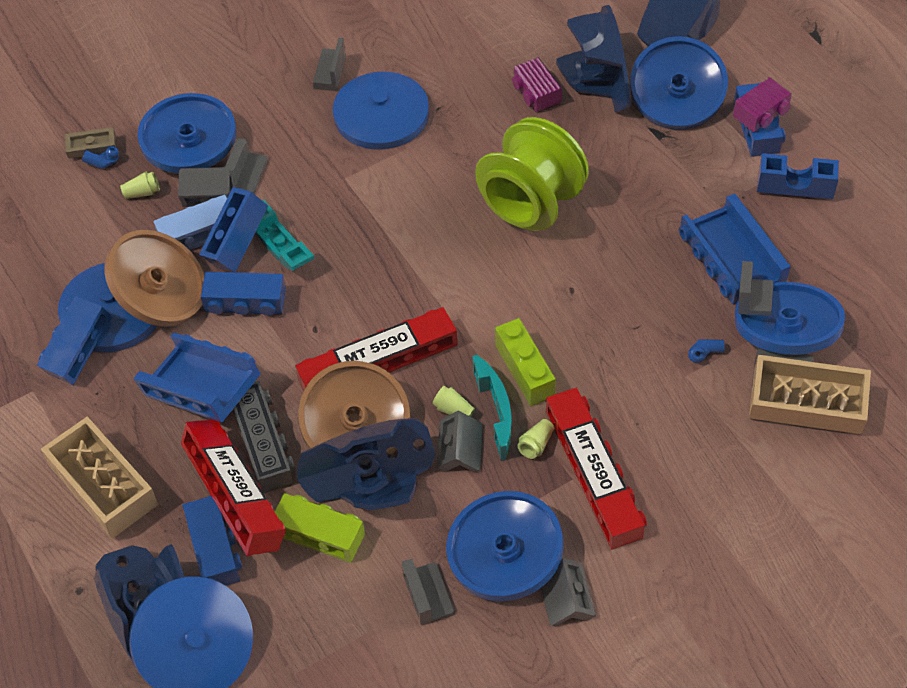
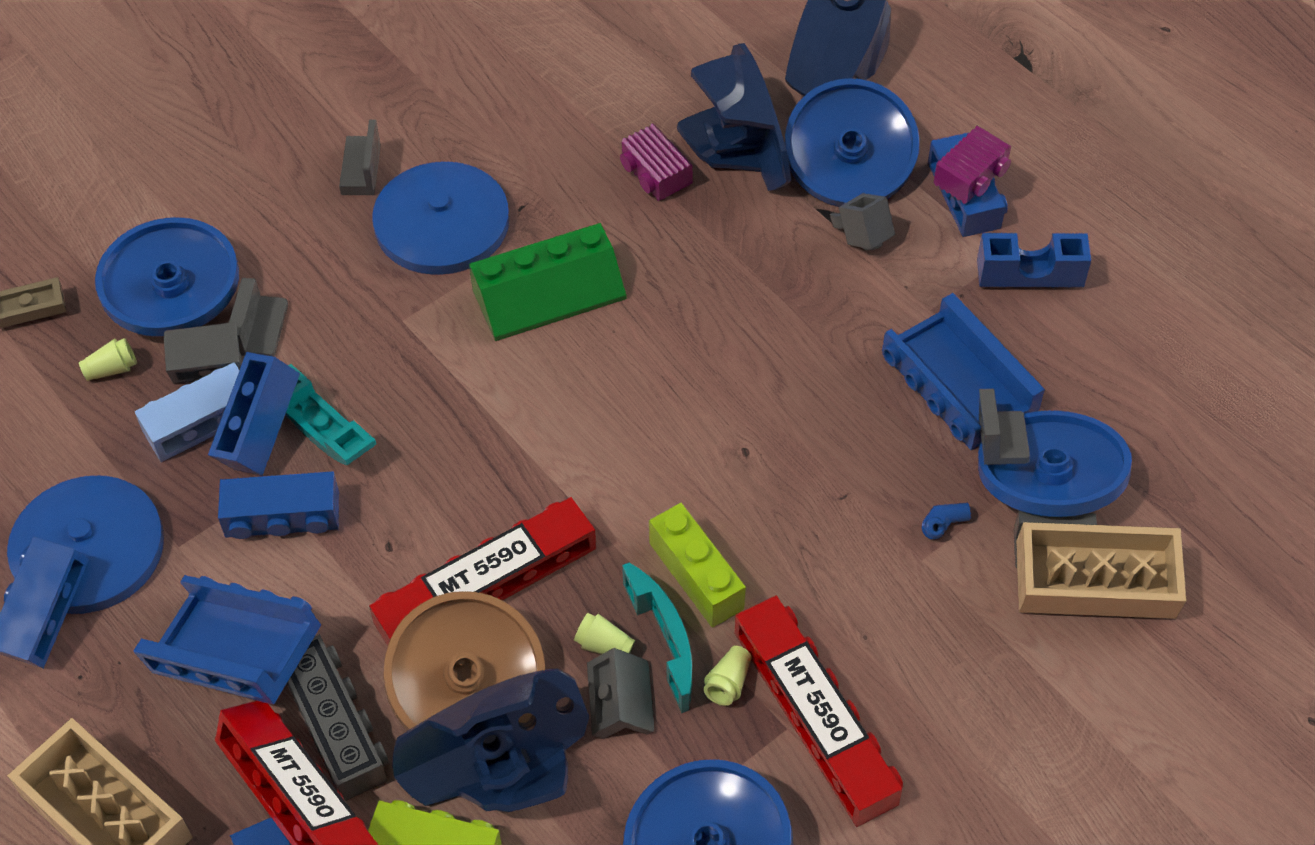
camera: 10 degrees left, 0 degrees up
blue arm [82,146,119,169] -> none
medium nougat dish [104,230,204,327] -> none
lime wheel [475,117,589,231] -> none
none -> green slope [469,223,627,341]
none -> dark grey brick [830,193,895,250]

